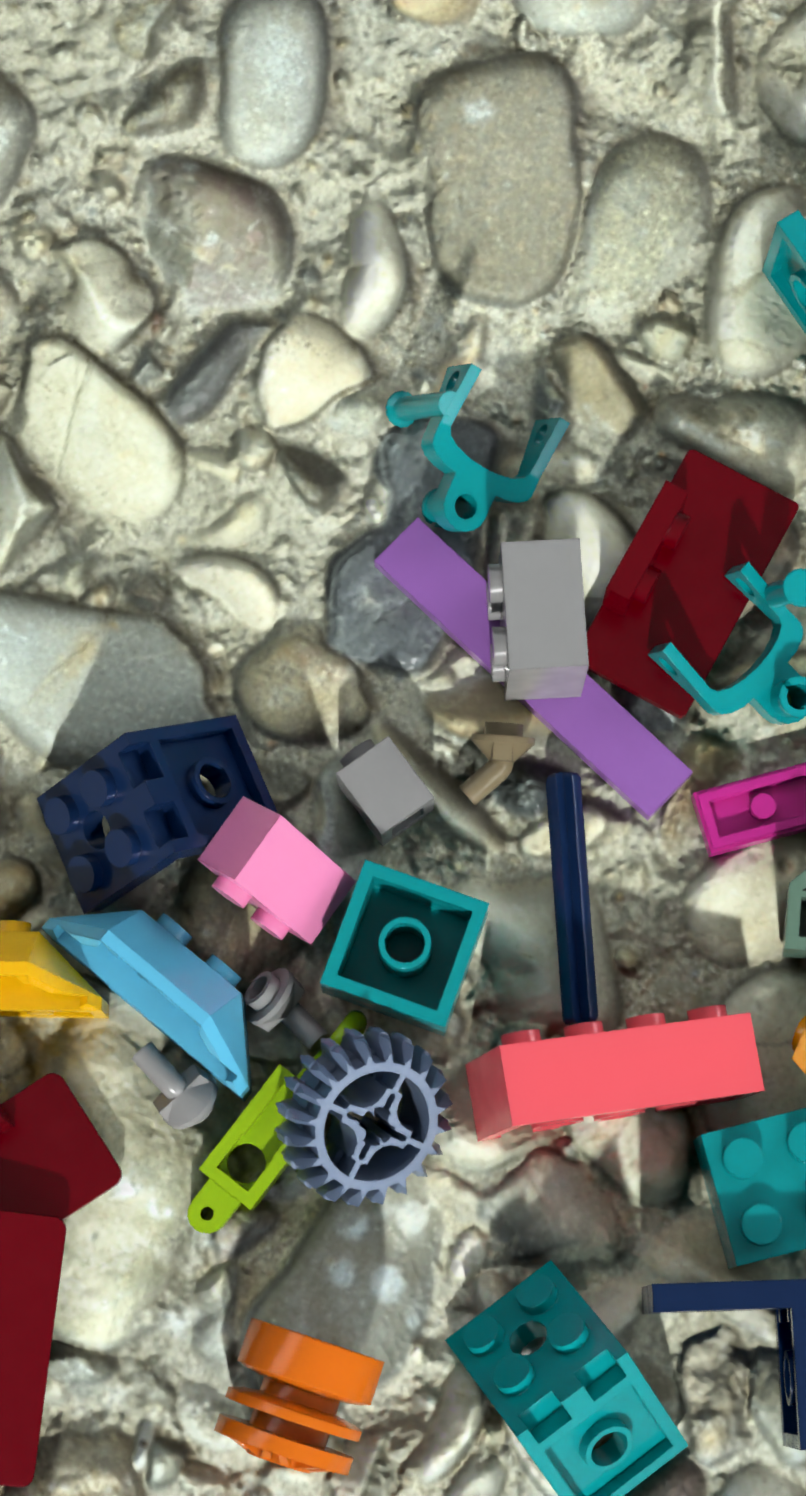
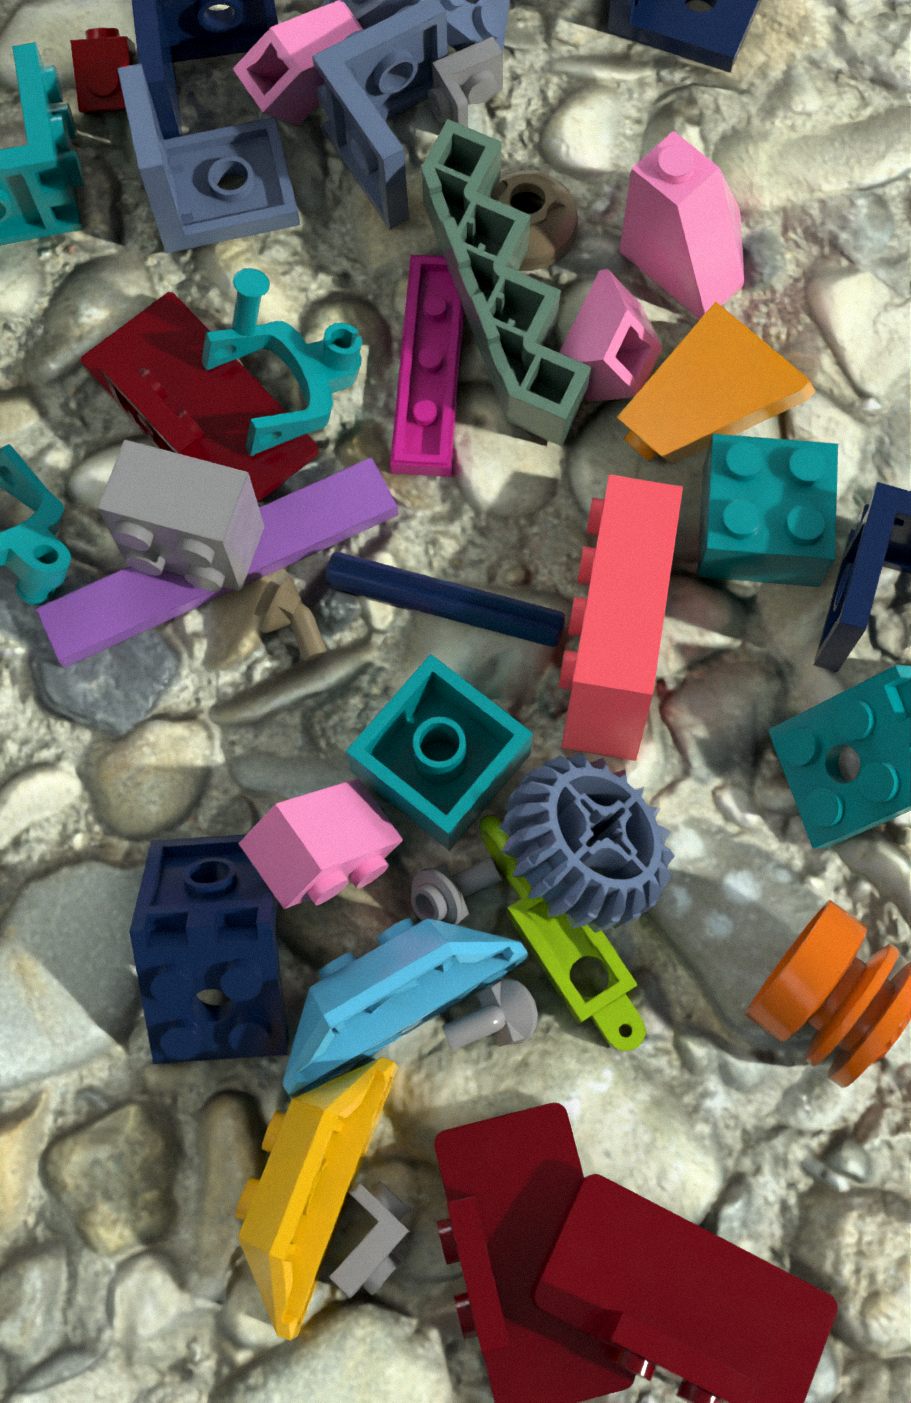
camera: 70 degrees left, 5 degrees down
light grey brick [336,736,434,846] -> none

